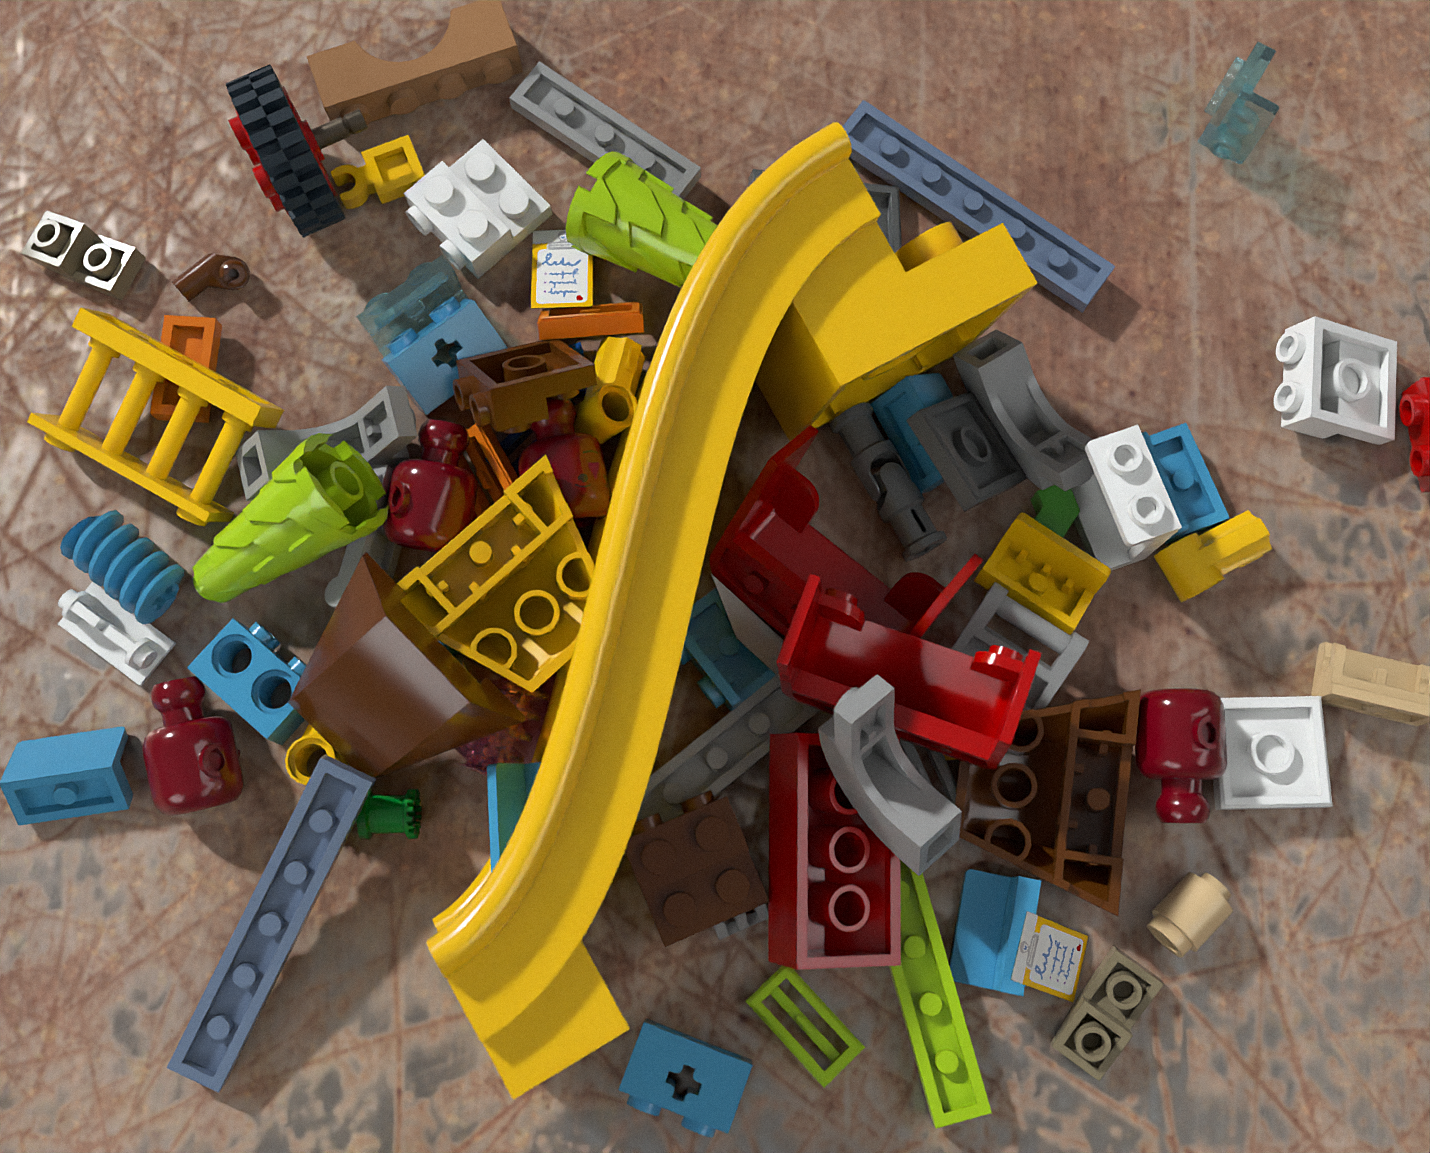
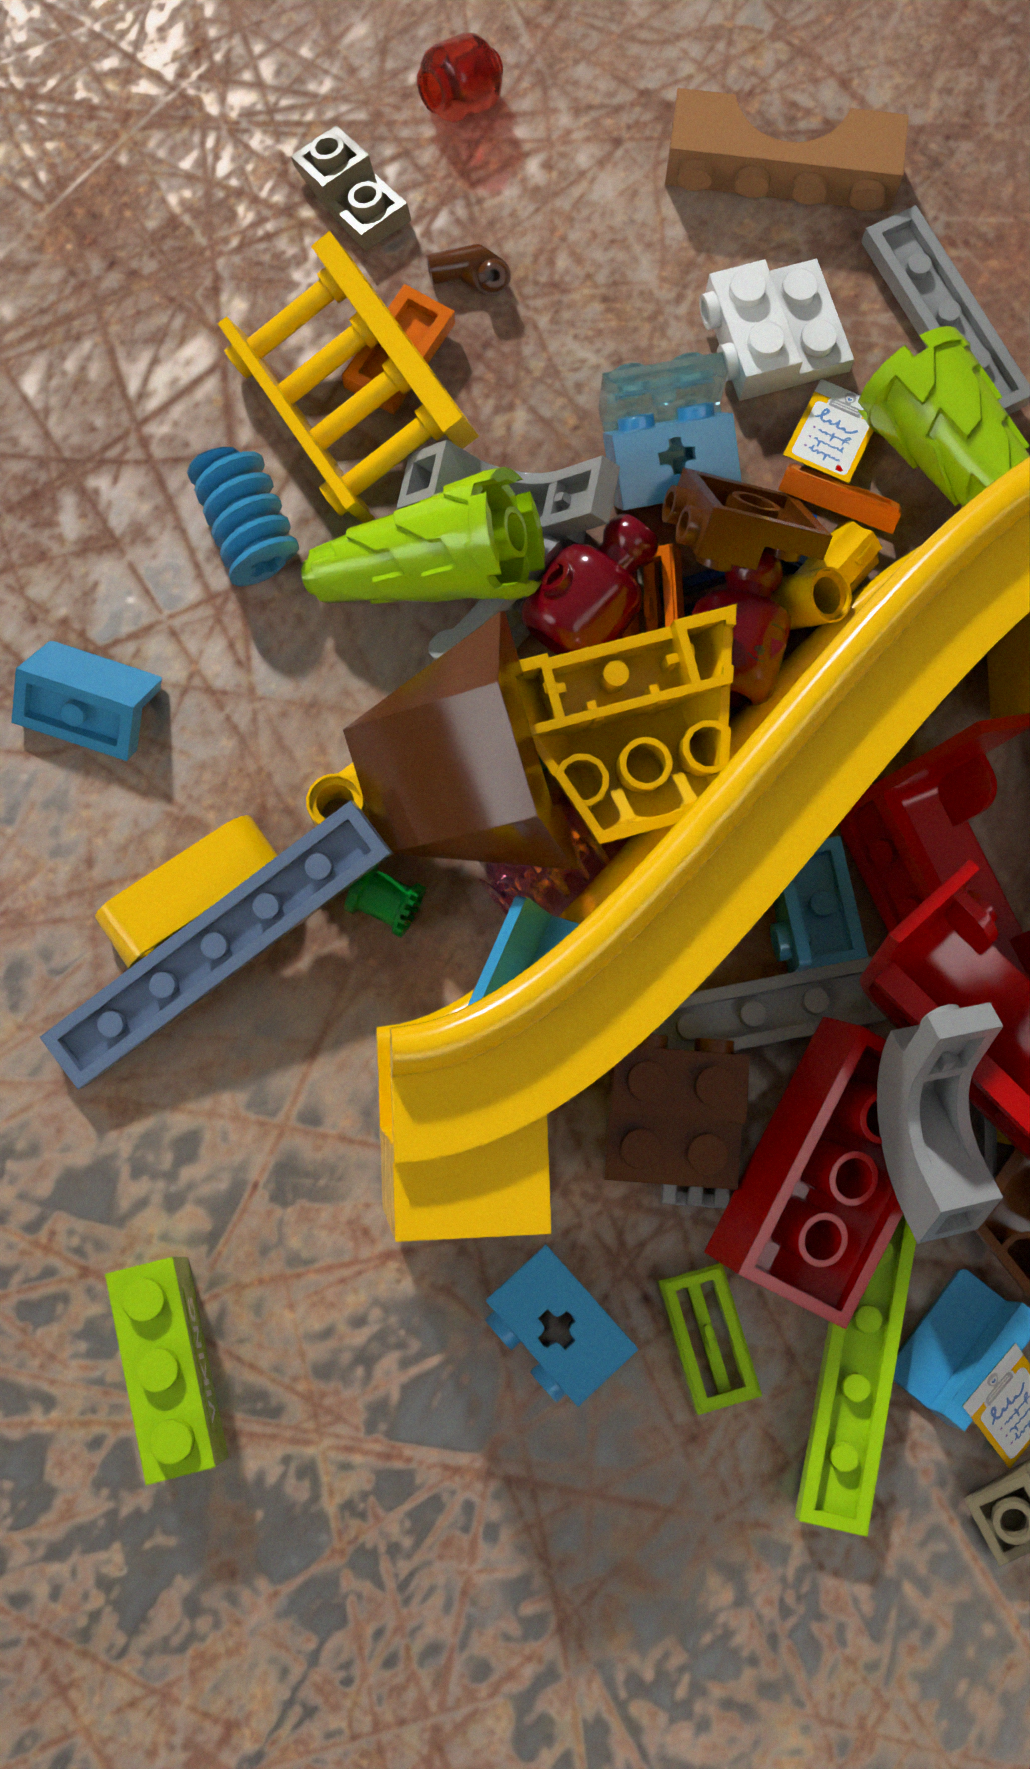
camera: 25 degrees right, 0 degrees up
white hinge [58,581,176,686] -> none
dark red piece [143,676,244,816] -> none
dark azure brick [187,618,307,745] -> none
black wheel [226,64,368,238] -> none
yellow plate [331,135,425,209] -> none
white sticker [711,574,784,675] -> none
none -> yellow beam [95,815,278,969]
none -> clear red head [417,32,503,123]

